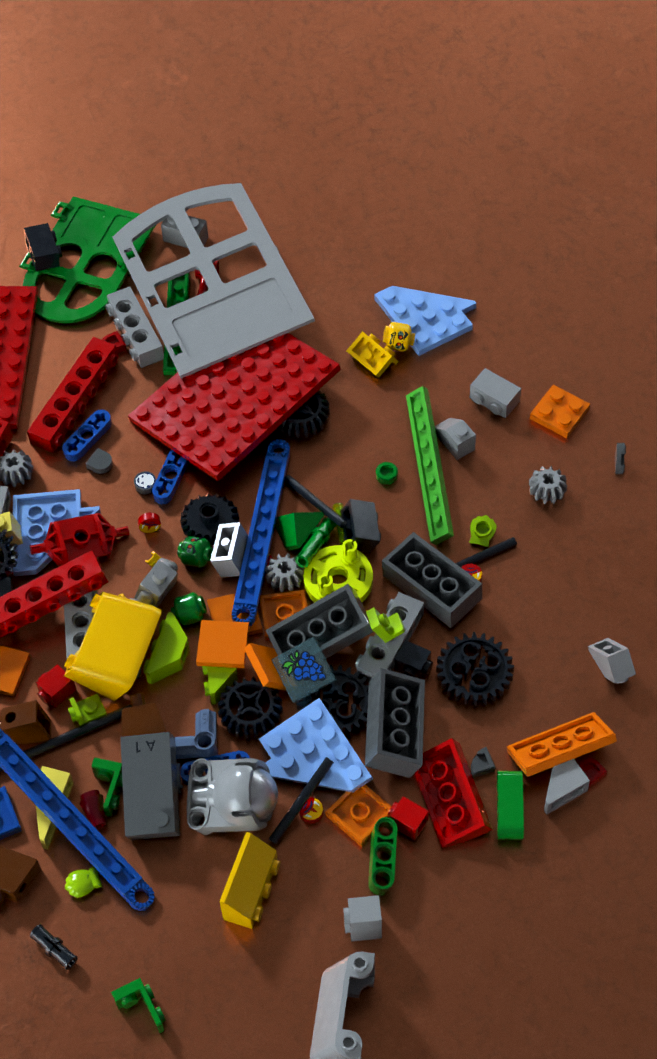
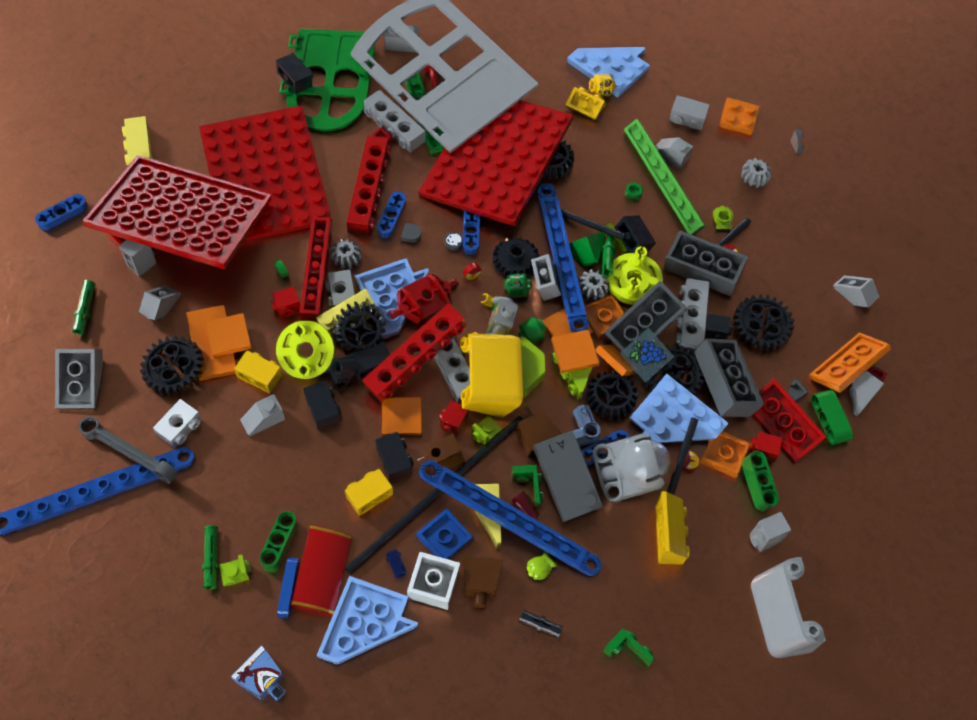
camera: 25 degrees left, 5 degrees up
lime bracket [366,607,405,643] -> none

